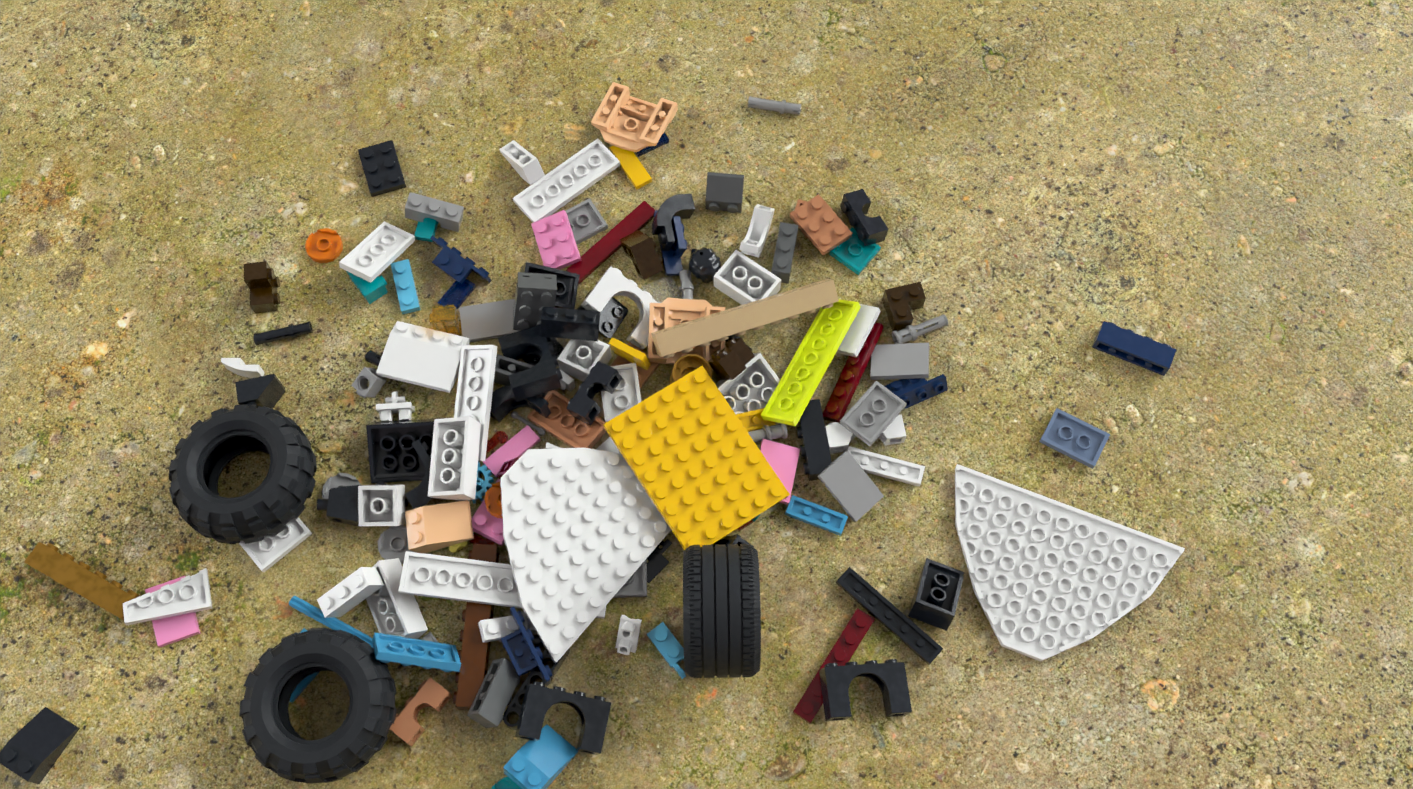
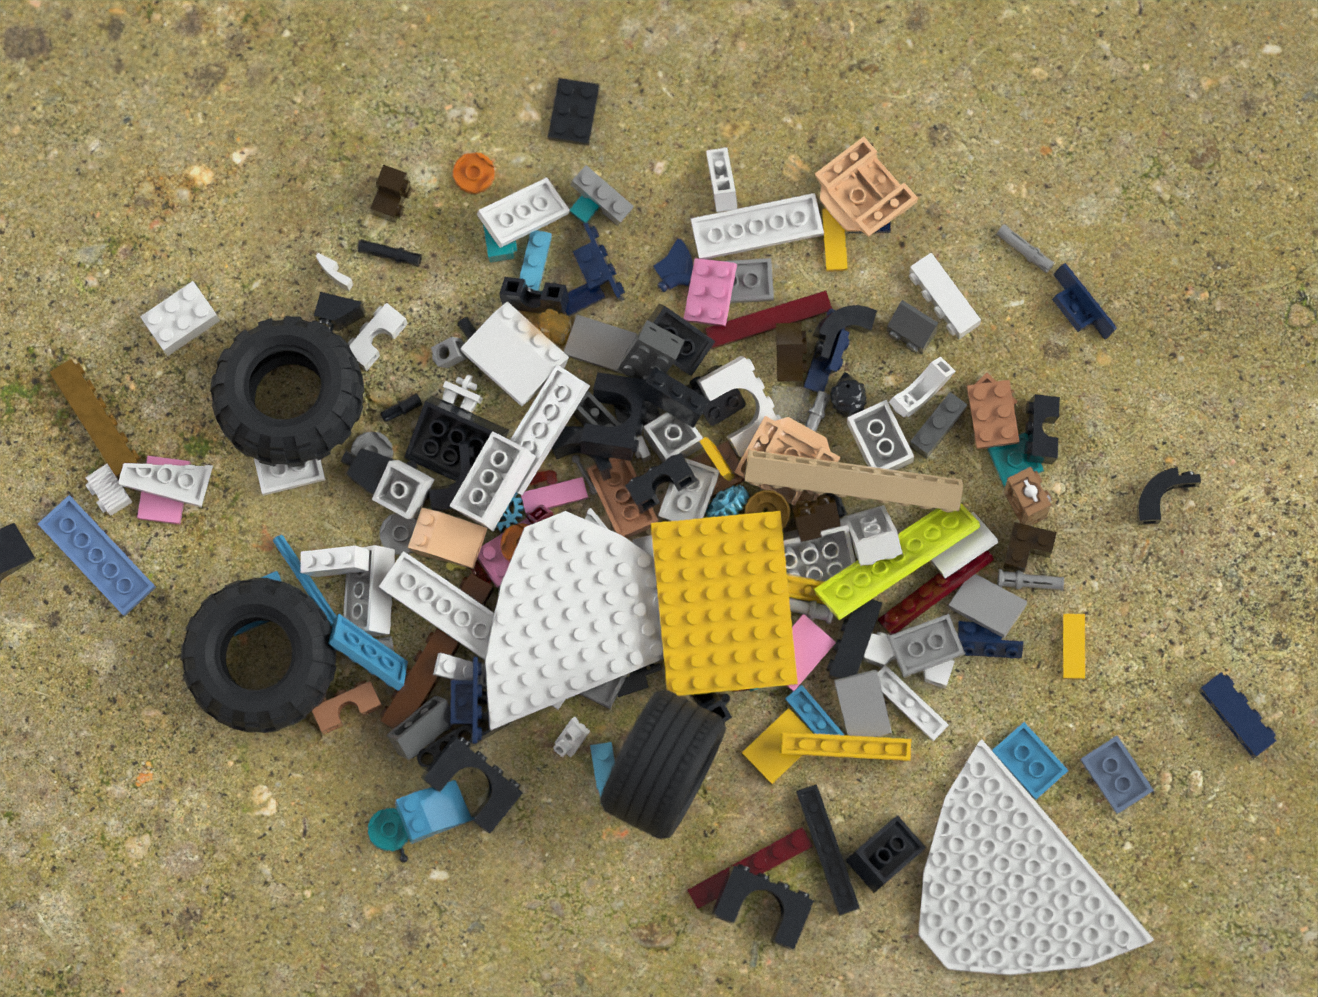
camera: 35 degrees right, 10 degrees up
none -> medium blue plate [38,495,156,616]
none -> white brick [86,464,132,516]
none -> white brick [140,281,220,357]
none -> white arch [347,303,408,371]
none -> black axle [380,393,423,422]
none -> black arch [499,277,569,317]
none -> dark blue arm [653,239,693,292]
none -> medium azure gear [706,484,749,518]
none -> yellow tile [742,708,813,785]
none -> yellow tile [780,732,911,761]
none -> white slope [843,505,902,565]
none -> white brick [909,253,981,339]
none -> dark azure plate [992,722,1068,800]
none -> medium nougat piece [1004,467,1052,526]
none -> dark blue bracket [1052,263,1117,340]
none -> yellow tile [1063,614,1085,679]
none -> black arch [1137,467,1201,525]

